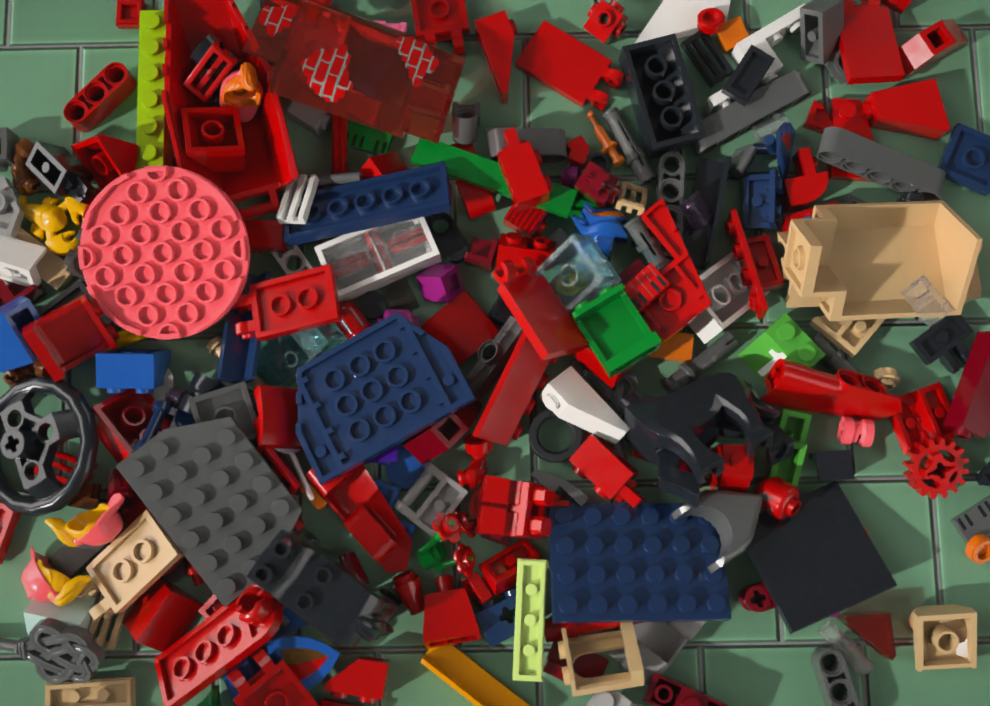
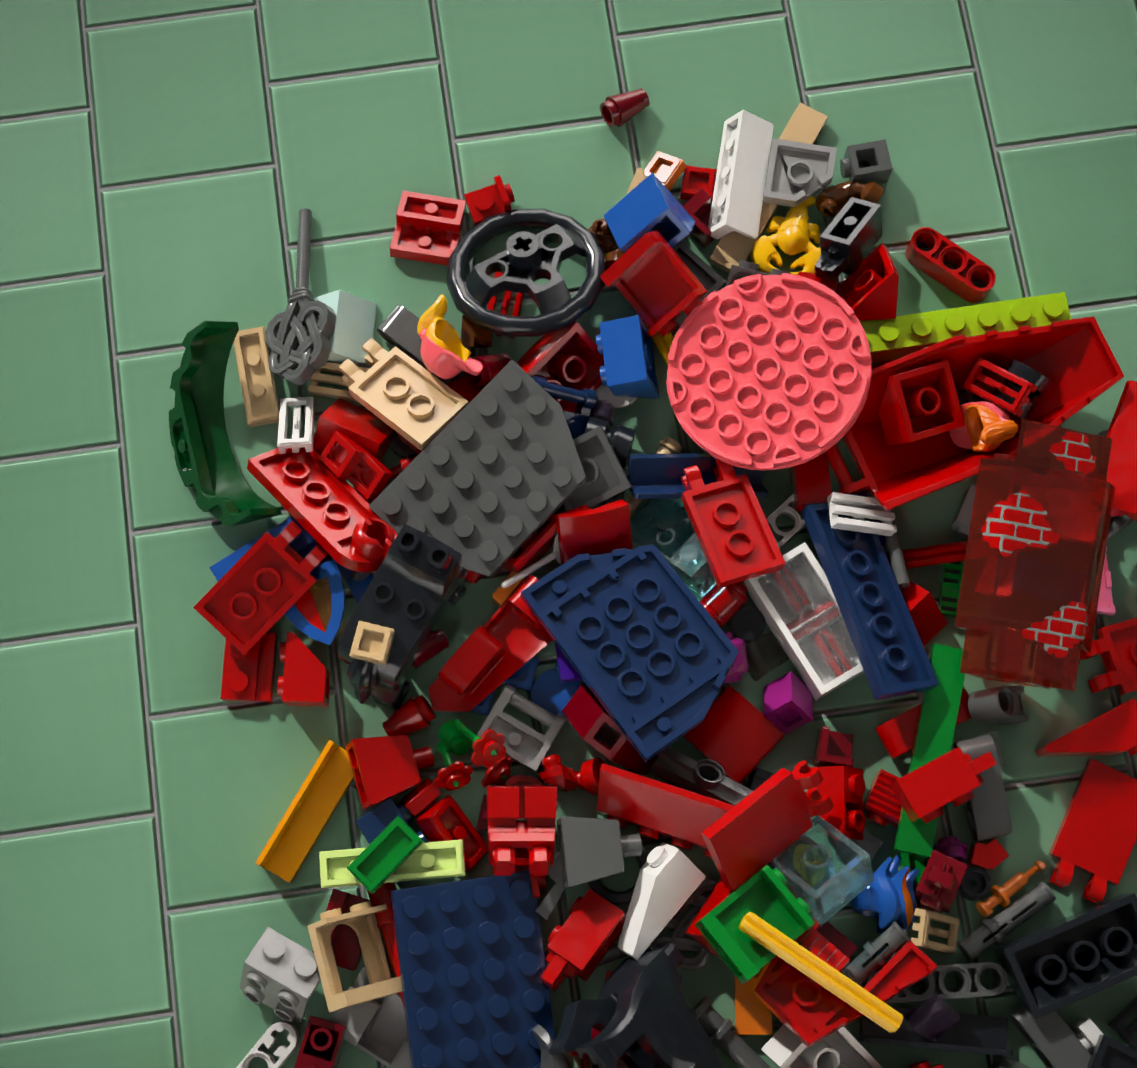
camera: 80 degrees right, 5 degrees down
hair [21,547,92,606] -> none
red tile [115,0,147,29] -> none
black piece [428,212,468,264] -> none
none -> white tile [277,397,315,454]
none -> red slope [319,431,393,501]
none -> green tile [347,816,424,894]
none -> tan tile [349,621,395,666]
none -> dark grey torso [556,816,642,889]
none -> yellow axle [738,912,904,1033]

